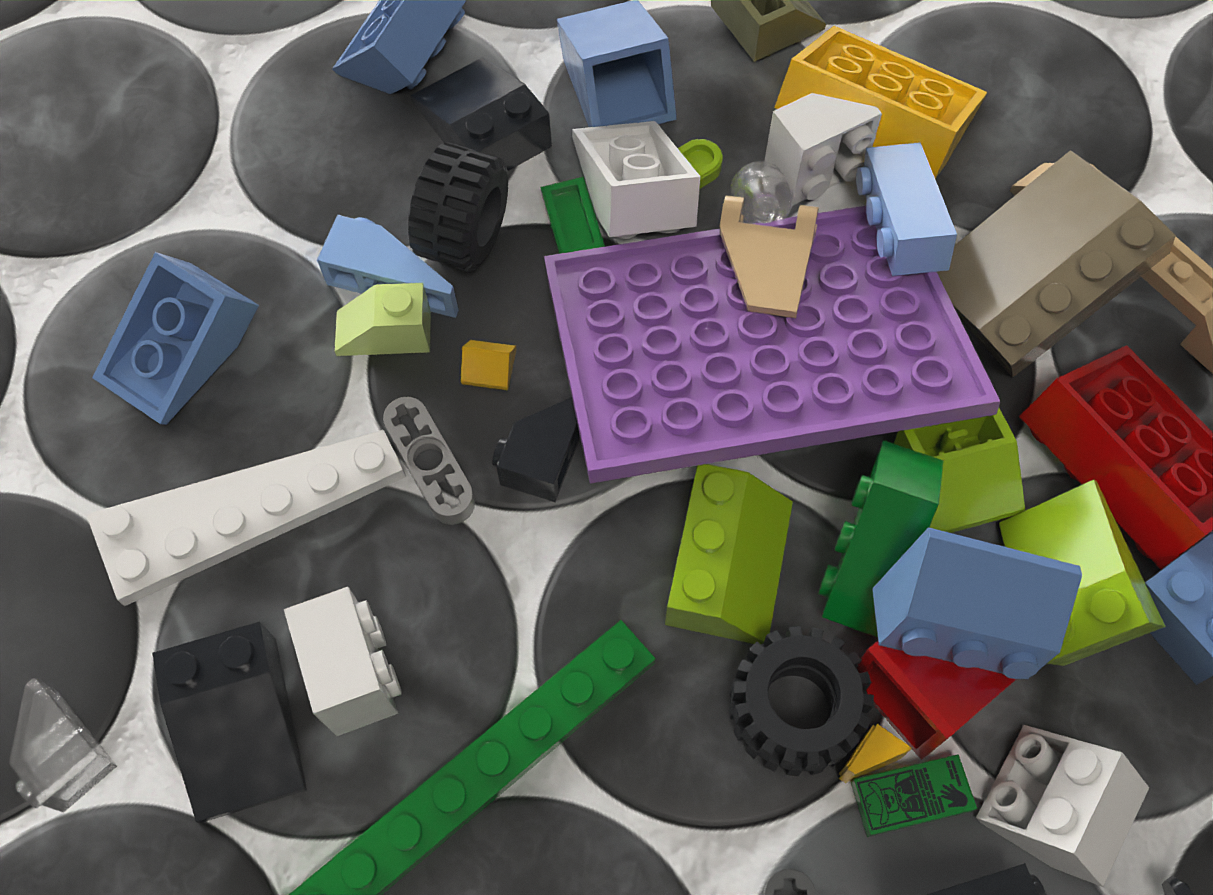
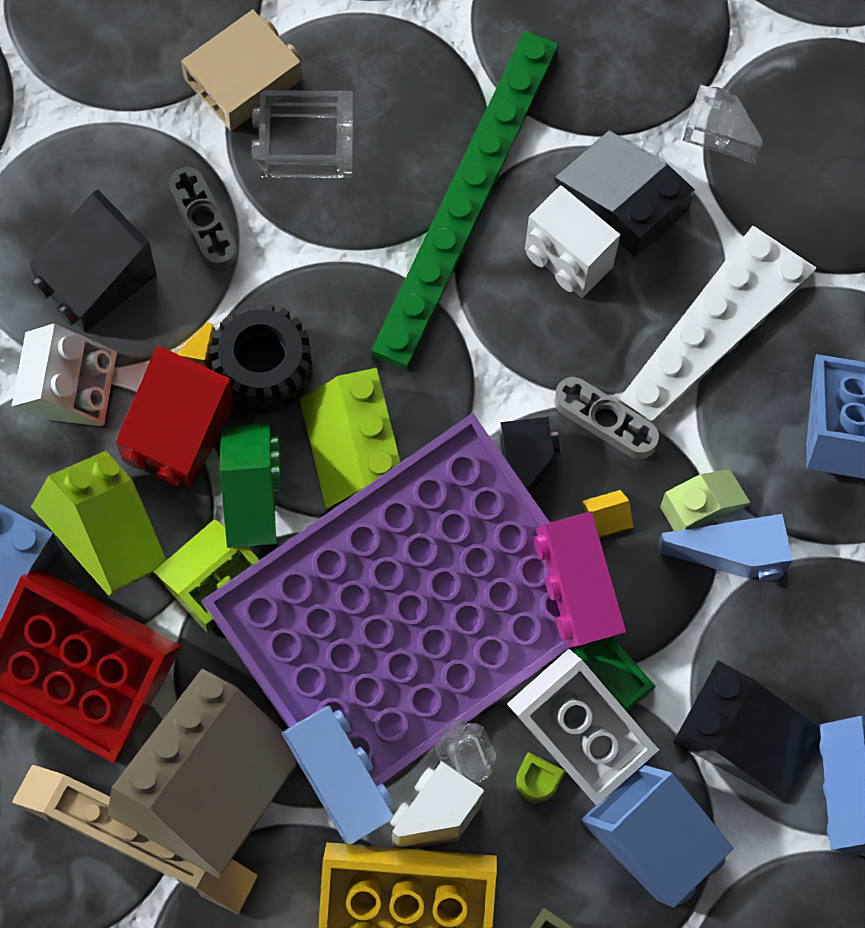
camera: 150 degrees right, 5 degrees up
black tyre [408,142,508,272] -> none
tan flag [720,195,819,318] -> none
green tile [851,754,977,837] -> none
medium blue slope [873,527,1082,679] -> none
none -> dark pink brick [534,511,626,647]

